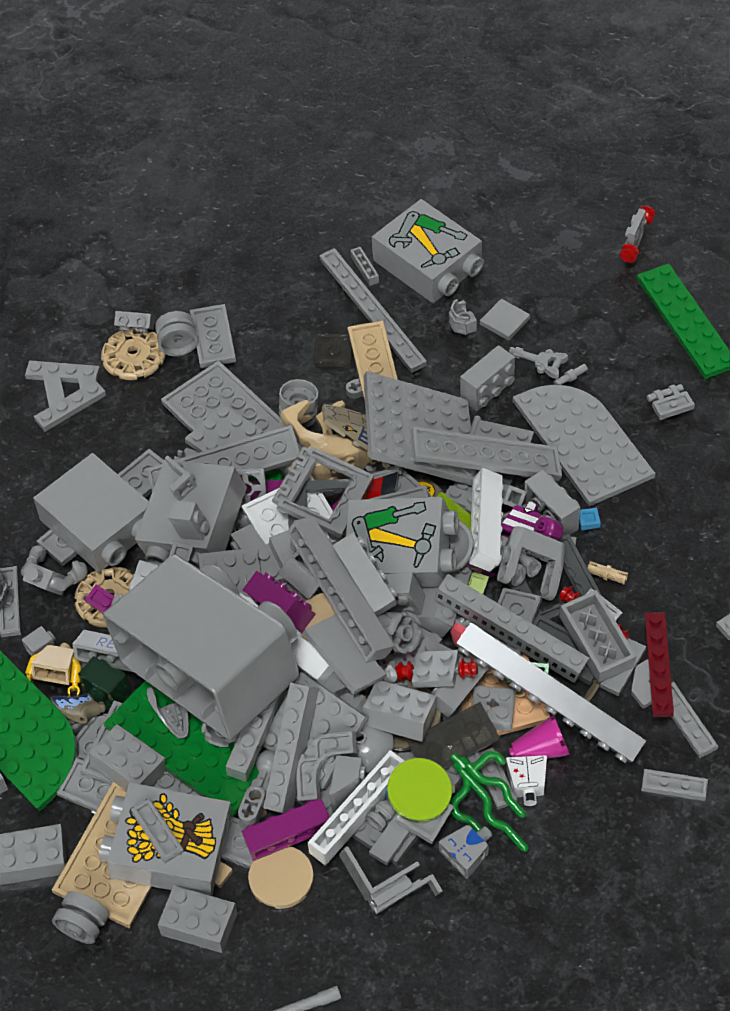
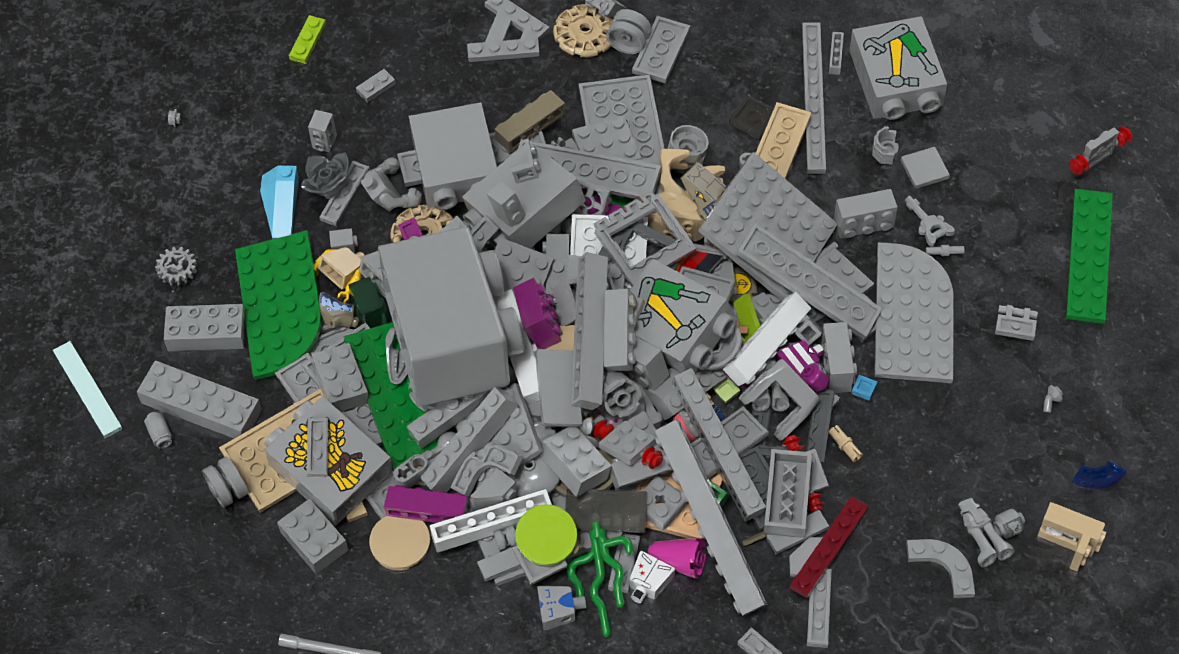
camera: 30 degrees right, 5 degrees up
light grey piece [339,846,442,914] -> none
none -> dark tan brick [495,90,565,153]

